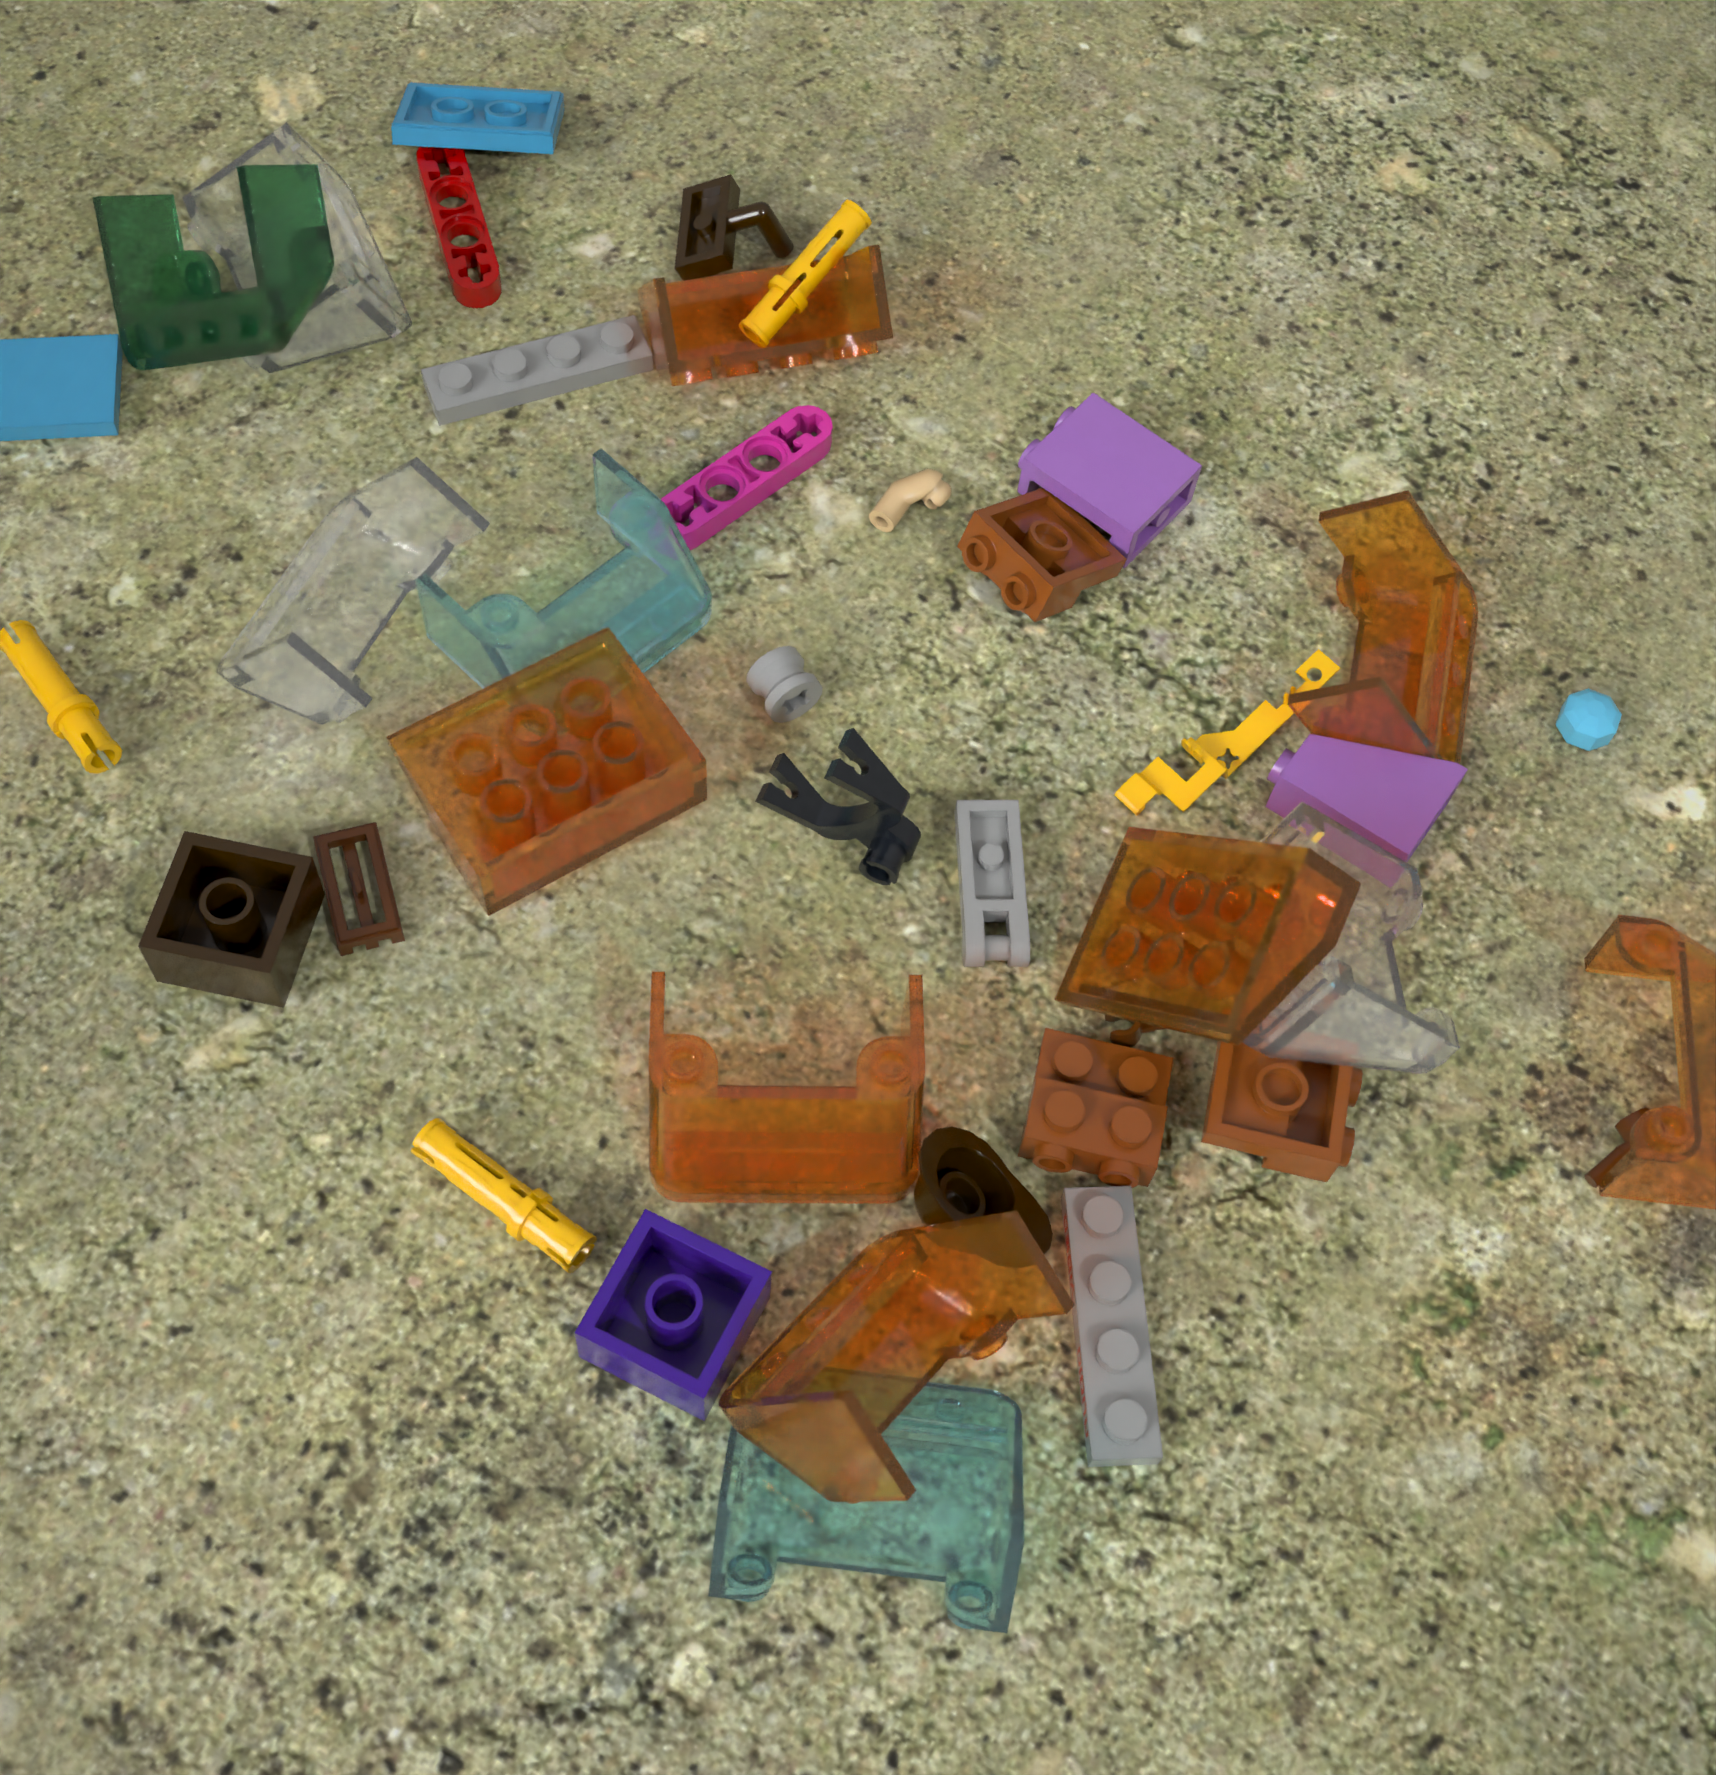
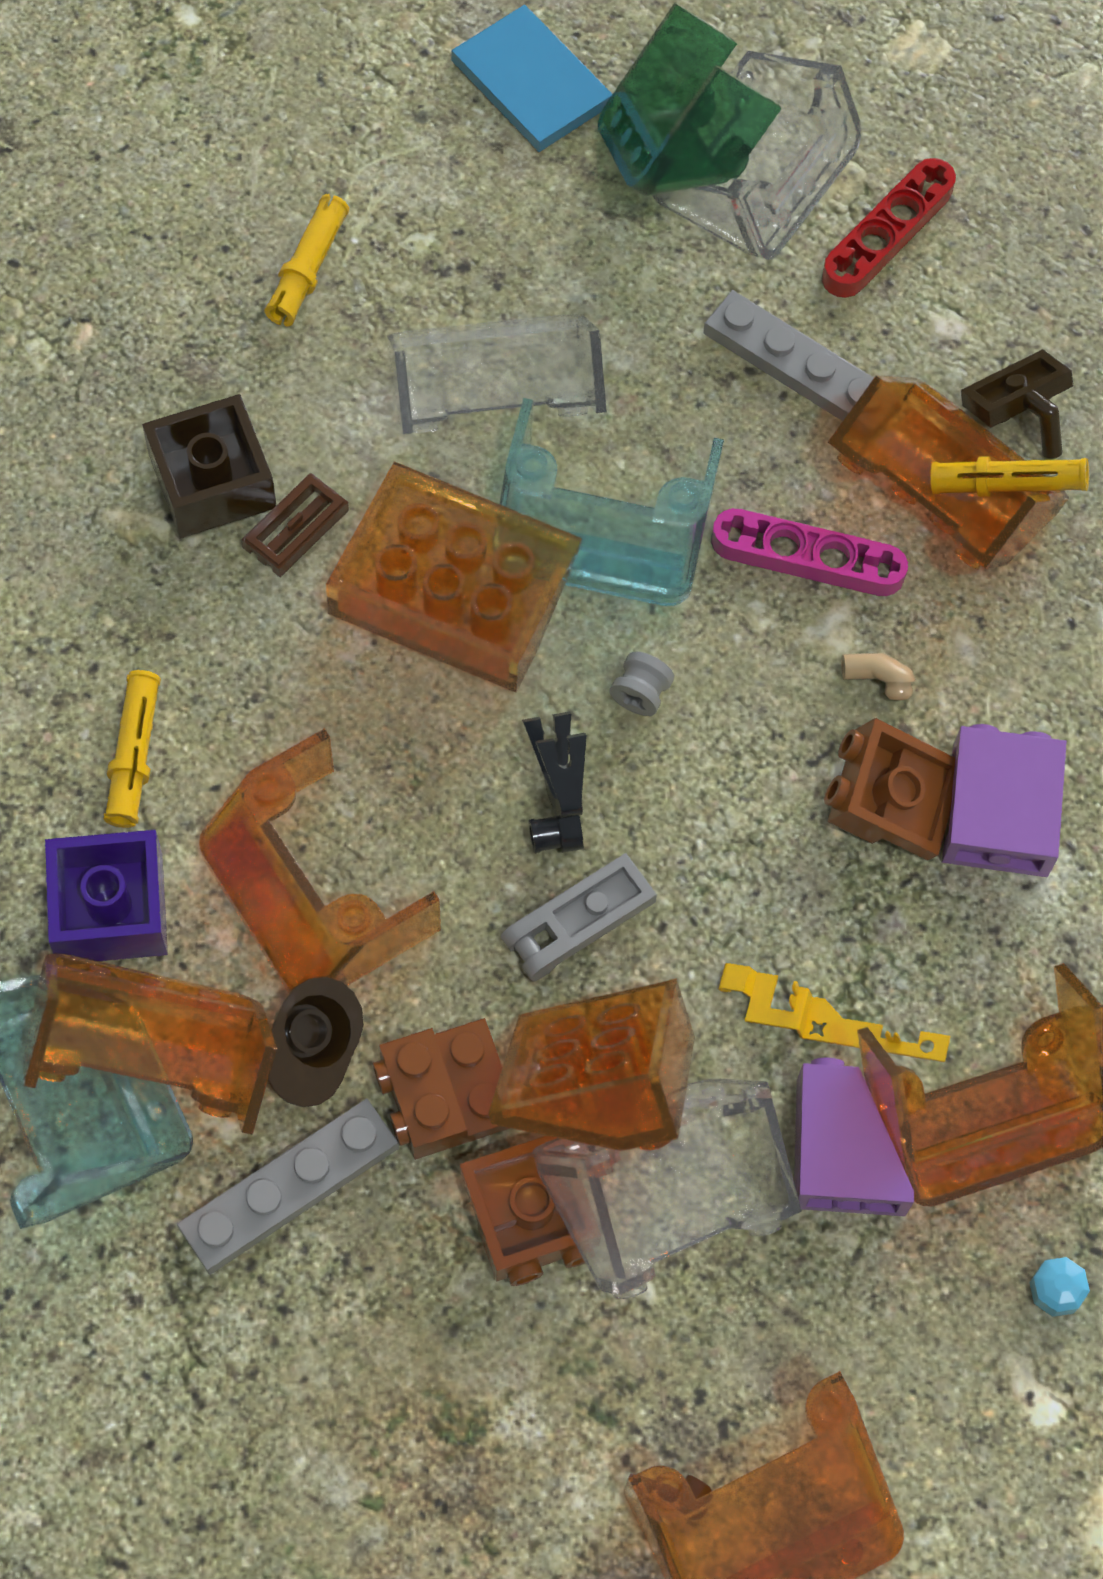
camera: 60 degrees right, 5 degrees up
dark azure tile [391,82,564,154] -> none

